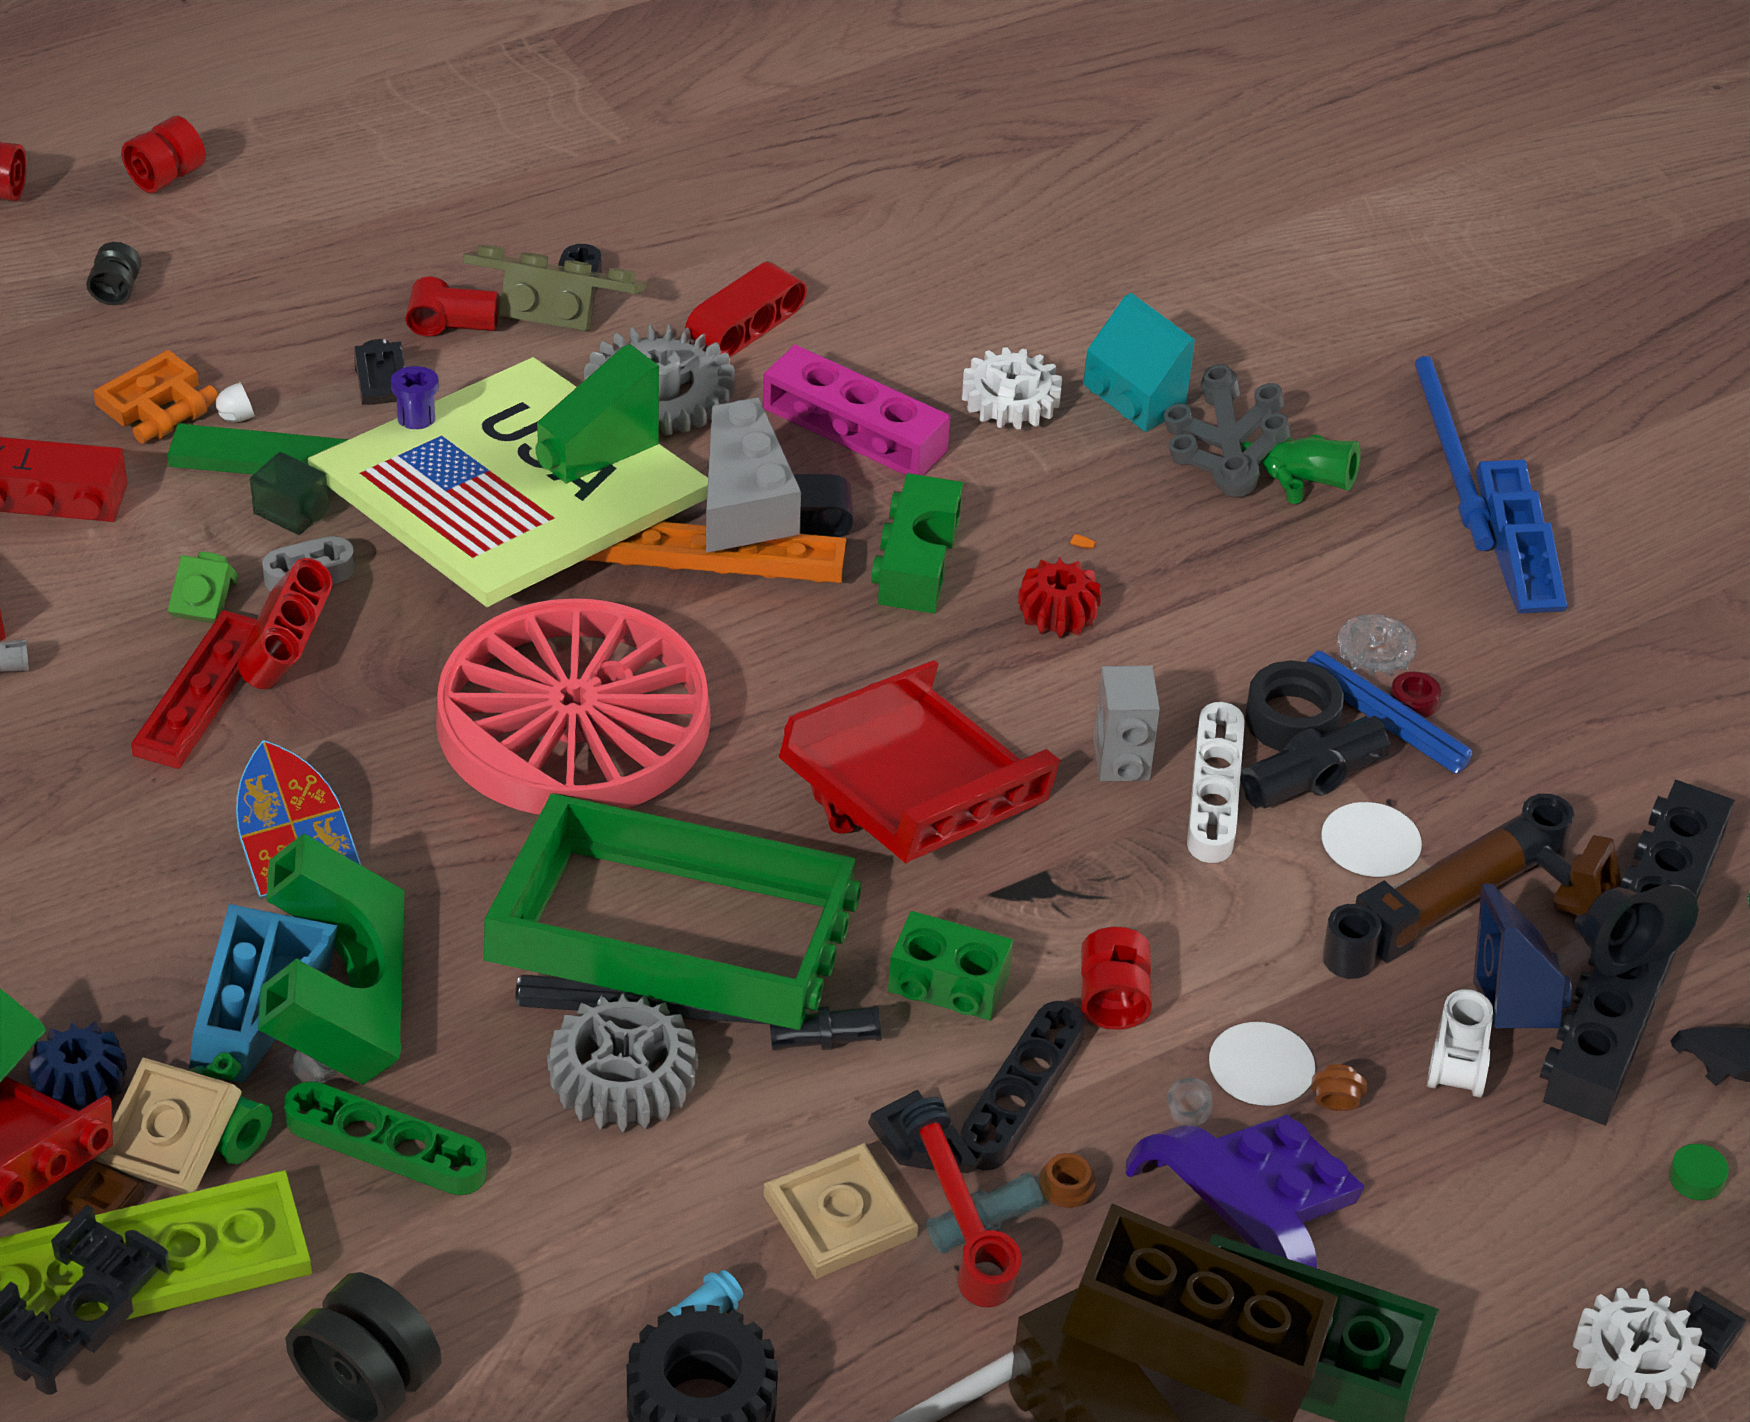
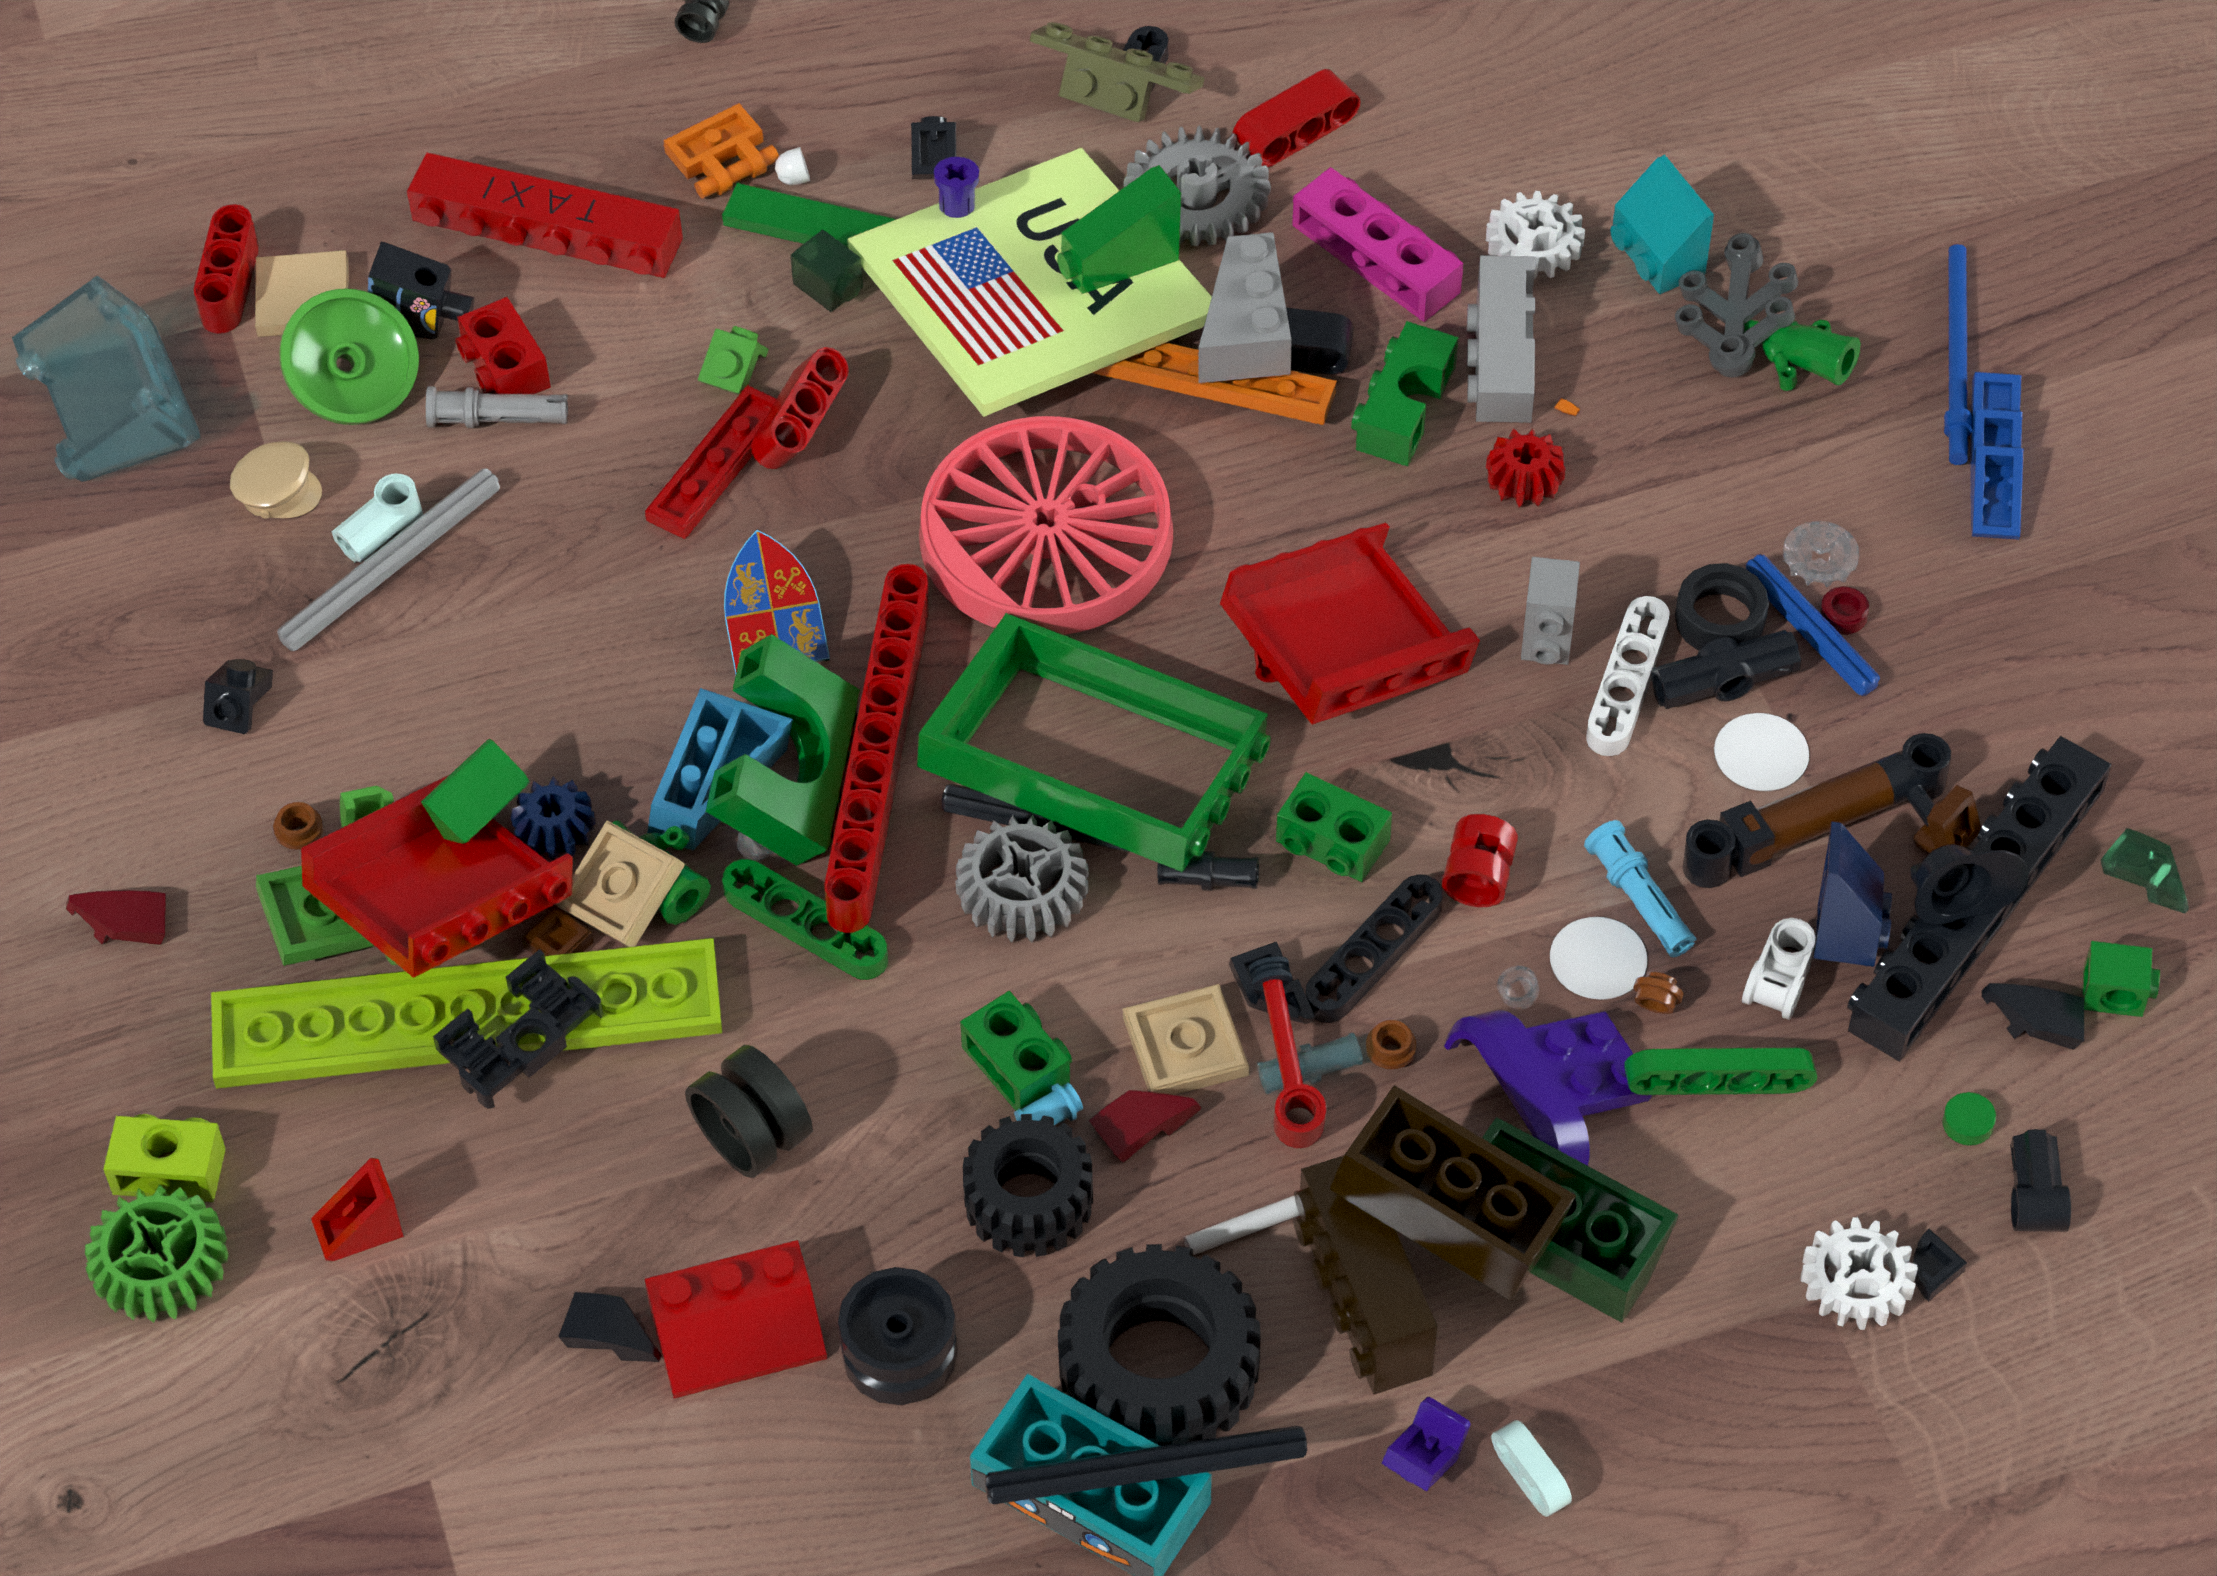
camera: 15 degrees right, 10 degrees up
light grey beam [262,536,355,592] -> none
red piece [405,276,499,337] -> none
none -> red beam [825,564,929,933]
none -> green brick [960,990,1072,1111]
none -> dark red slope [1088,1090,1202,1163]
none -> light grey wedge [1467,255,1536,423]
none -> medium azure pin [1584,820,1697,957]
none -> green beam [1624,1048,1818,1095]

